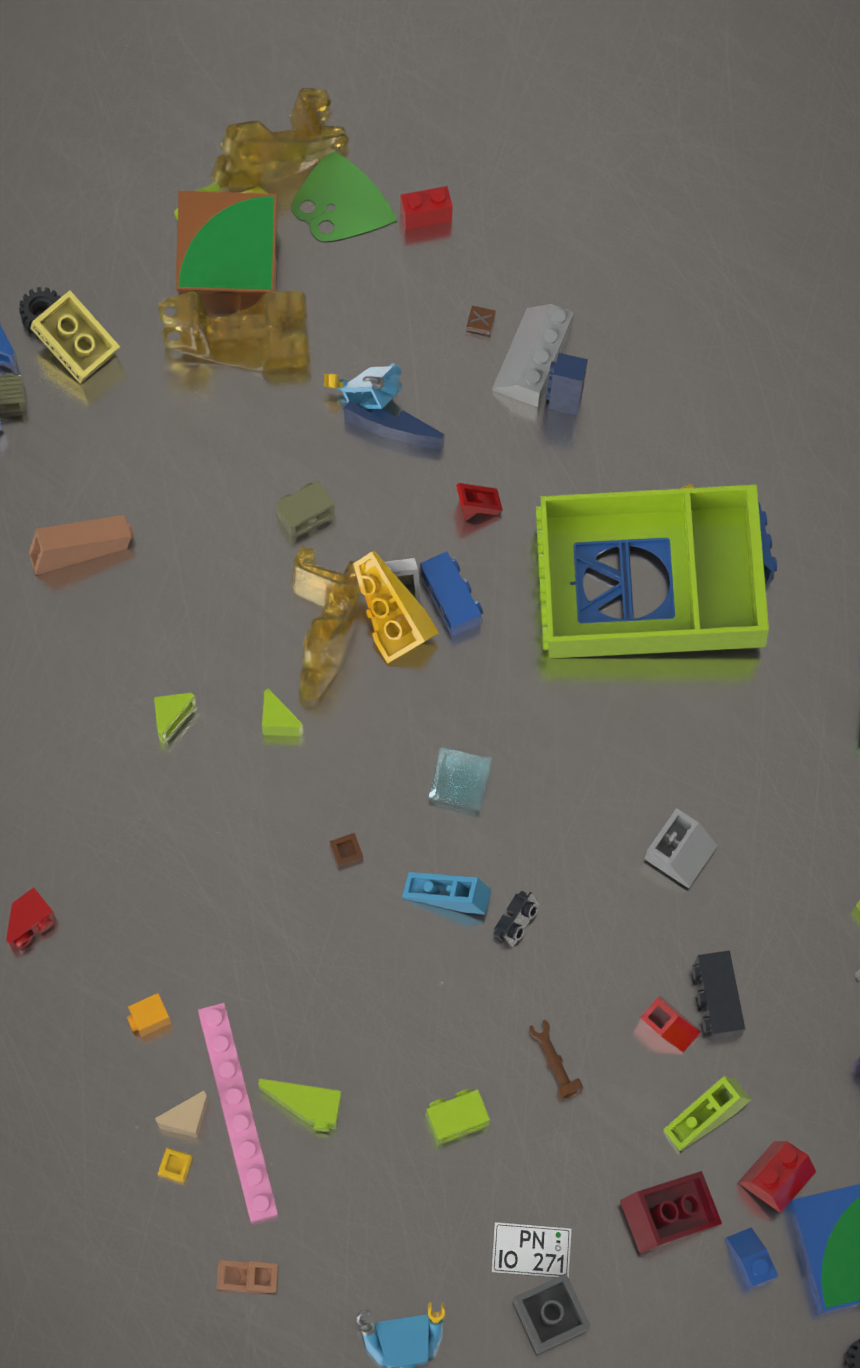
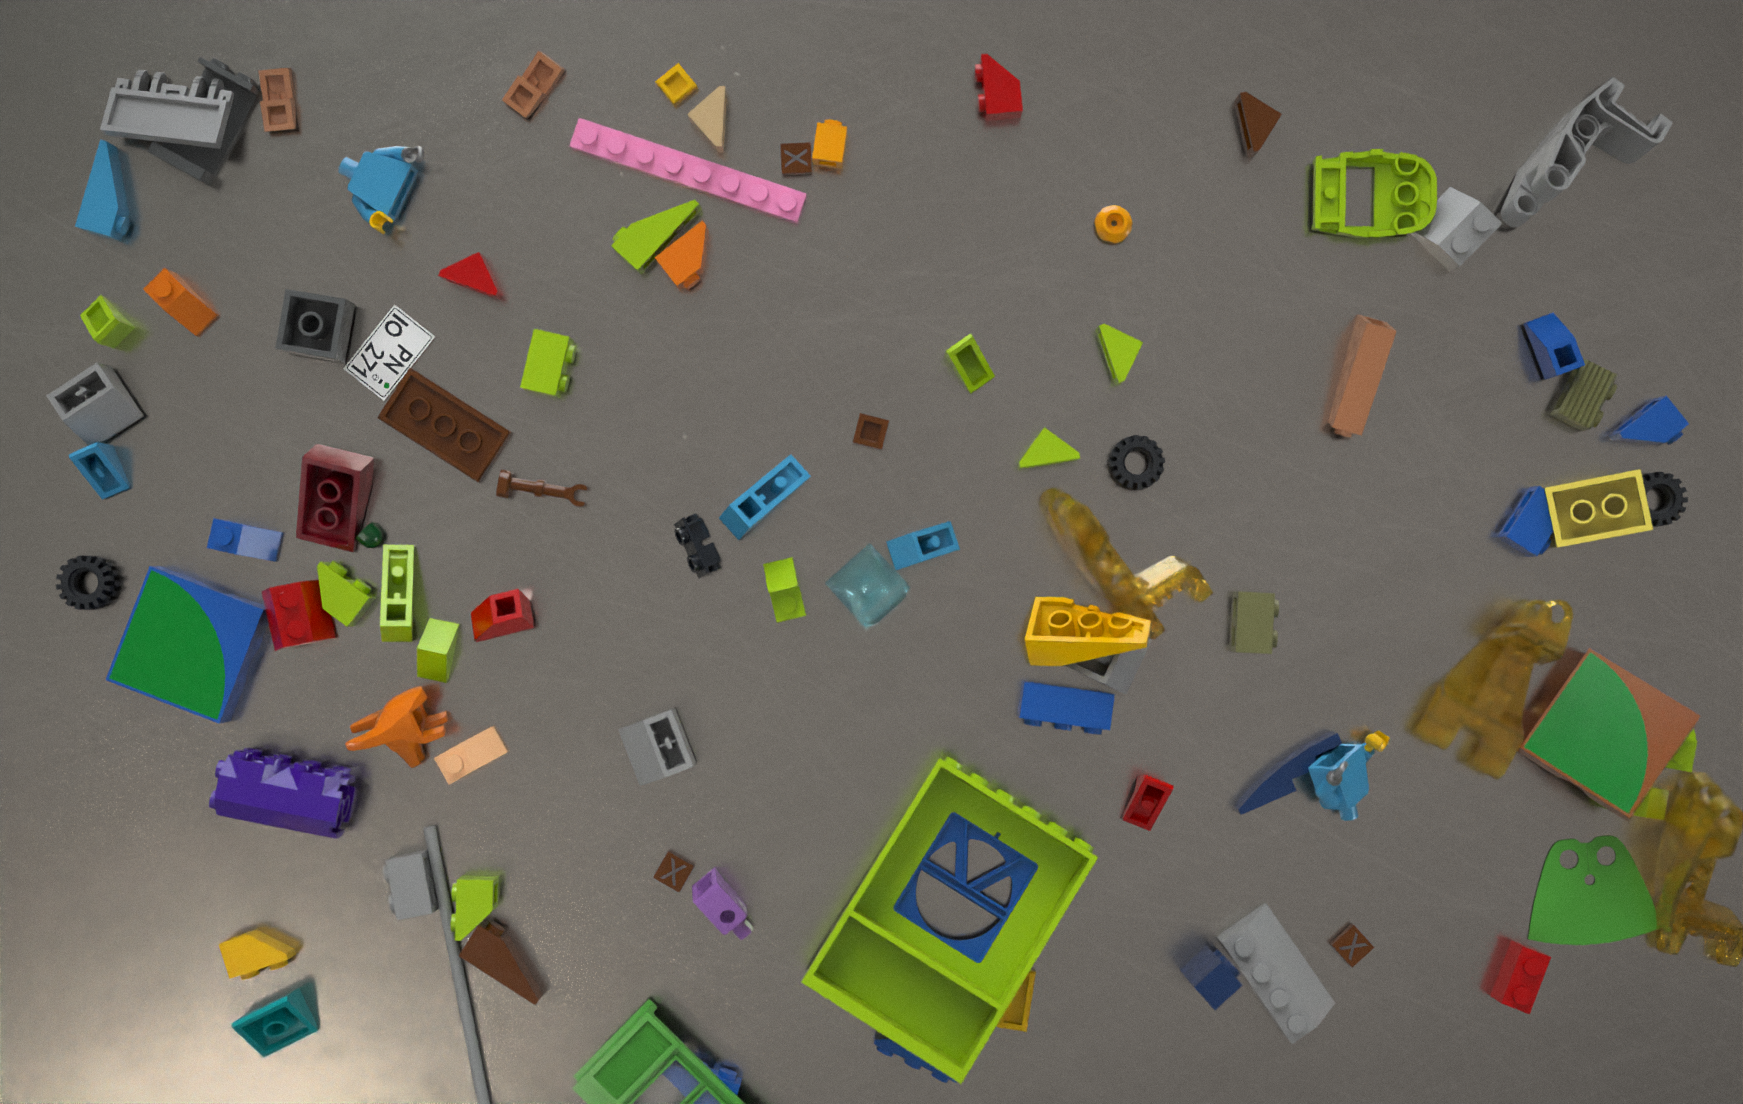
camera: 125 degrees right, 20 degrees up
black brick [692,950,746,1040] -> none
none -> lime slope [317,560,376,627]
none -> orange piece [345,686,448,768]
none -> dark green hinge [356,522,383,548]
none -> reddish brown tile [377,367,512,483]
none -> lime slope [417,618,460,683]
none -> light nougat slope [434,726,508,785]
none -> red slope [438,252,503,300]
none -> reddish brown tile [653,850,695,892]
none -> orange slope [655,220,709,290]
none -> medium lavender torso [692,867,754,940]
none -> lime slope [763,557,806,623]
none -> reddish brown tile [780,142,812,176]
none -> dark azure slope [886,521,960,570]
none -> lime slope [944,334,995,393]
none -> light orange plate [1095,205,1133,243]
none -> black tyre [1108,435,1165,490]
none -> blue slope [1497,486,1553,557]

